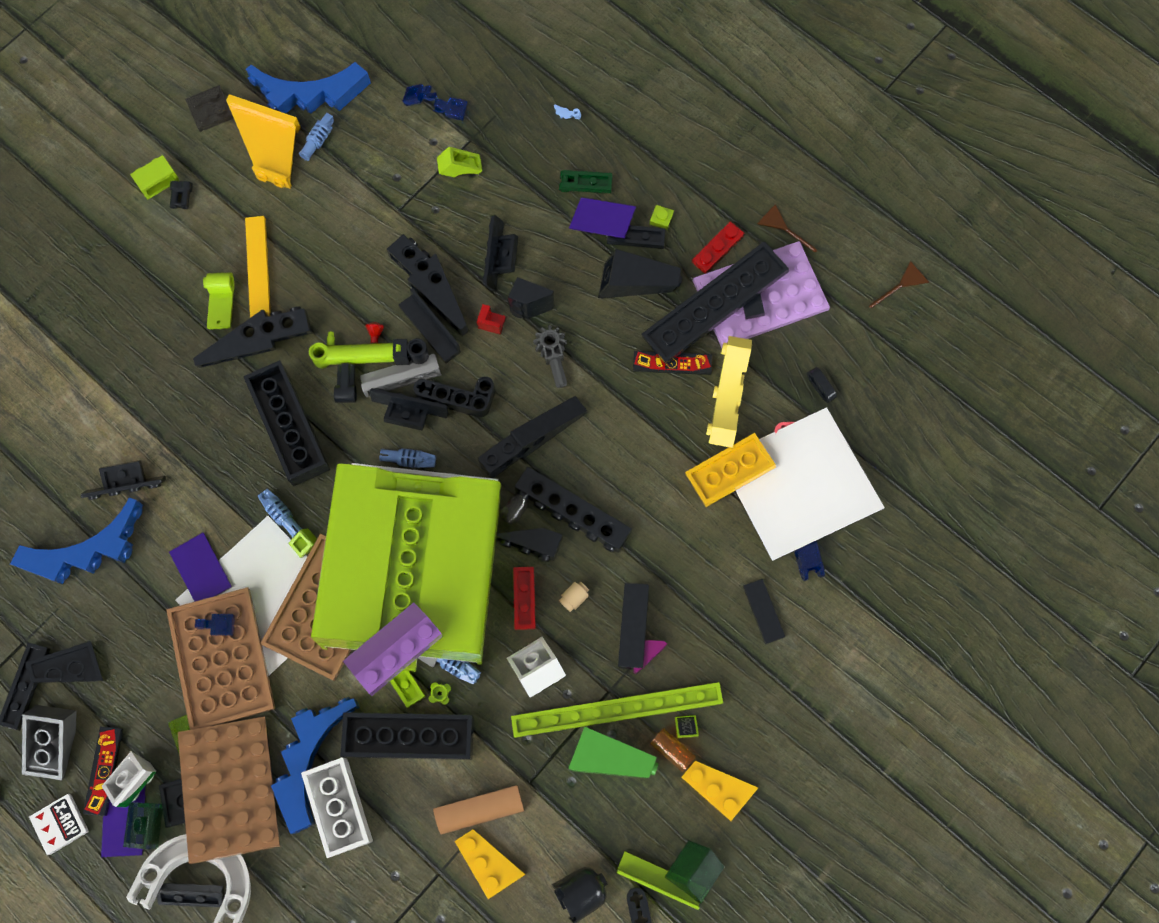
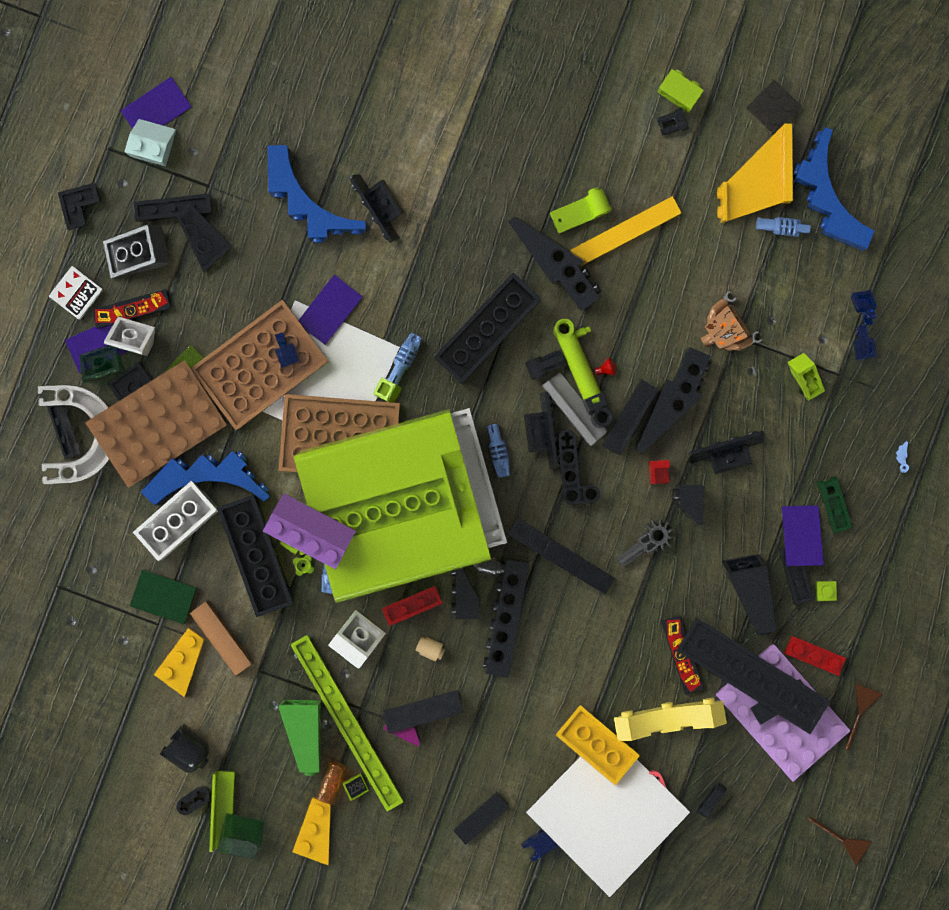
camera: 65 degrees right, 15 degrees up
none -> dark green tile [130,569,197,624]
none -> medium nougat torso [701,291,762,350]

